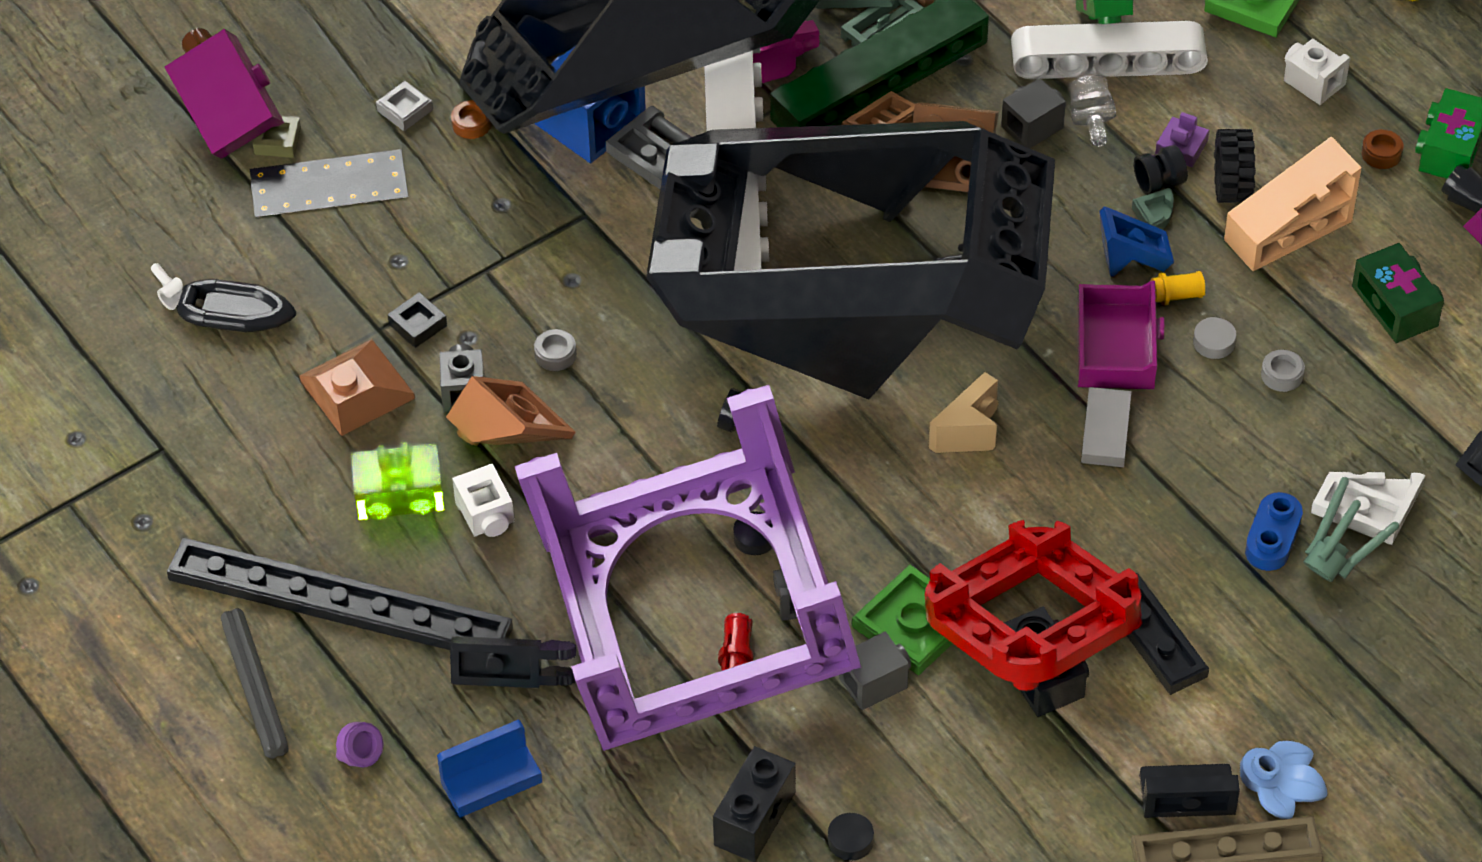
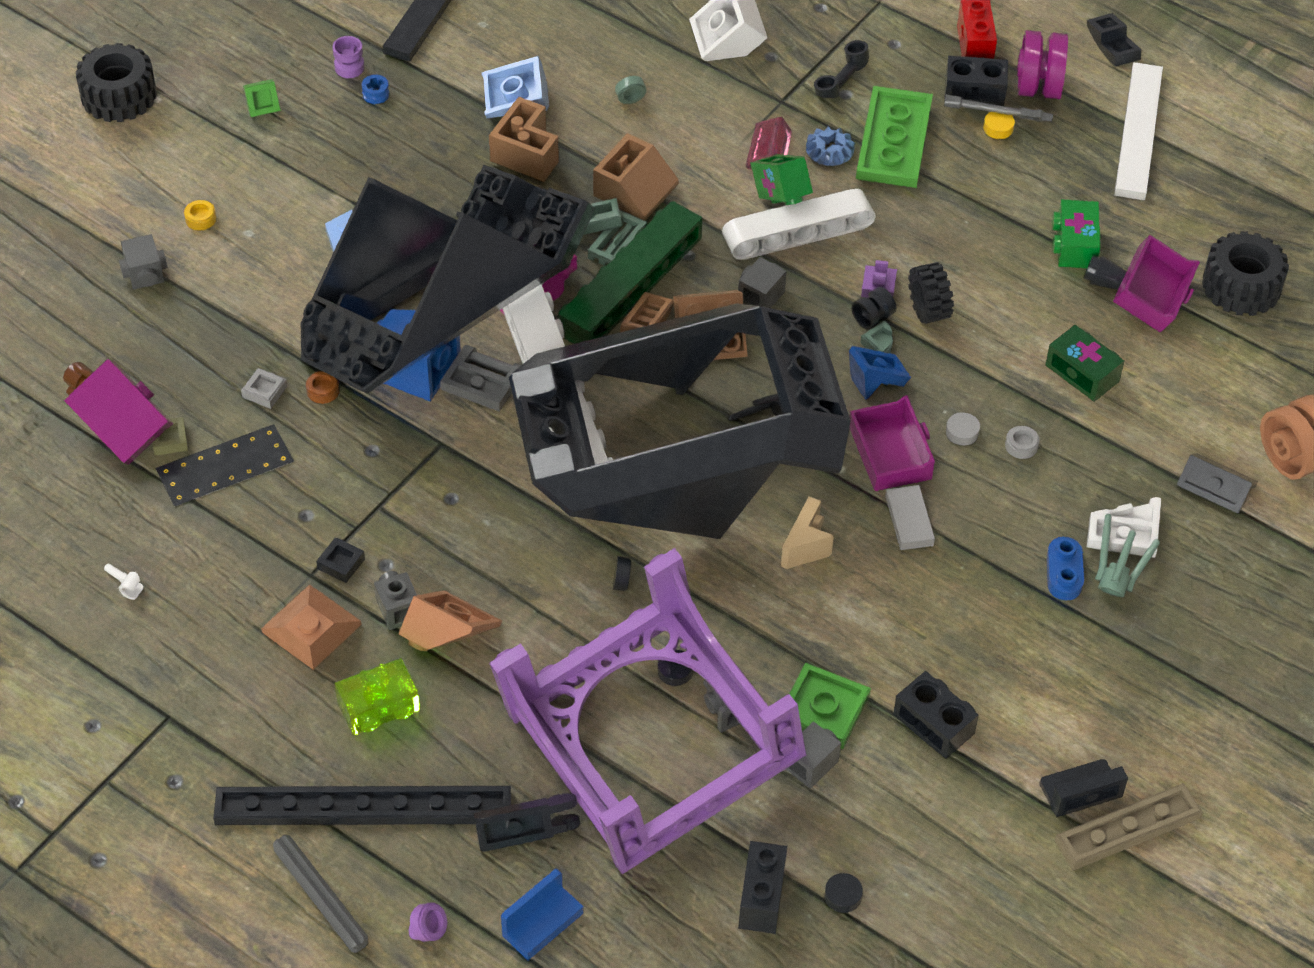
camera: 20 degrees left, 0 degrees up
black piece [176,279,296,333] -> none
white brick [452,463,514,537] -> none
light grey tile [534,329,577,371] -> none
red pin [718,613,754,671] -> none
red plate [925,520,1142,691] -> none
clear piece [1068,75,1117,147] -> none
black tile [1127,573,1209,695] -> none
yellow pin [1150,271,1205,306] -> none
light nougat wedge [1224,136,1362,272] -> none
light blue plate [1240,741,1327,819] -> none
white brick [1284,38,1350,105] -> none
dark orange tile [1361,129,1404,169] -> none

